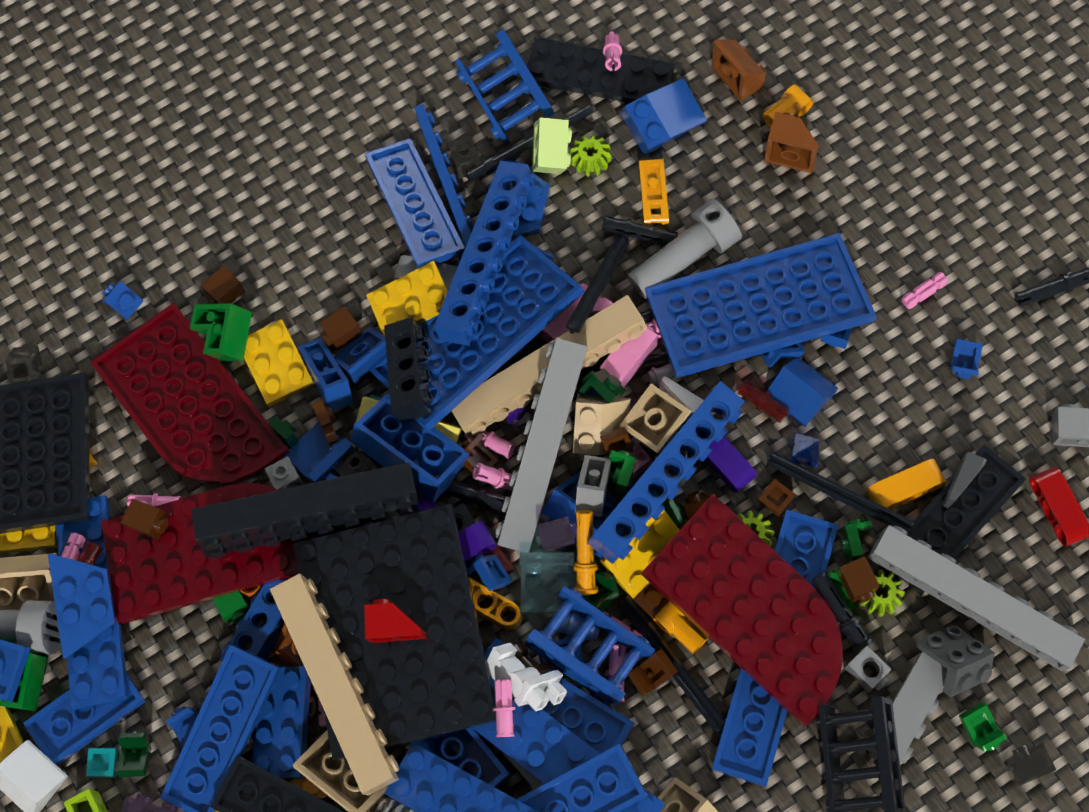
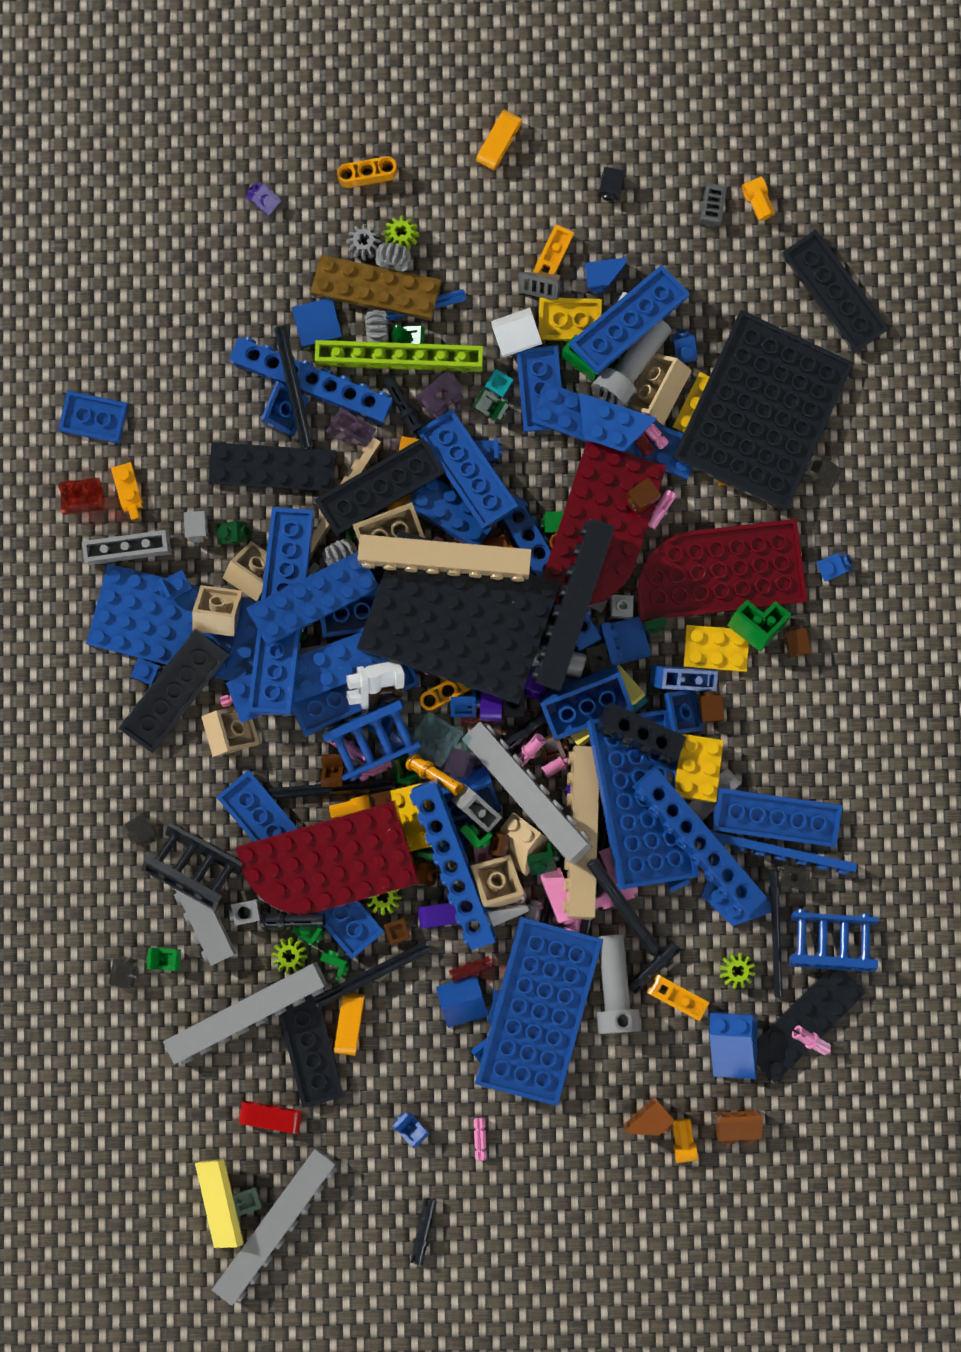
camera: 120 degrees right, 15 degrees up
reddish brown plate [312,400,339,448] -> none
red slope [364,599,427,643] -> none
bright pink axle [493,679,515,737] -> none
yellowish green brick [532,118,572,174] -> none
clear blue slope [790,433,819,466] -> none
reddish brown brick [837,556,880,603] -> none
dark grey bracket [917,625,995,697] -> none
dark grey slope [943,452,987,508] -> none

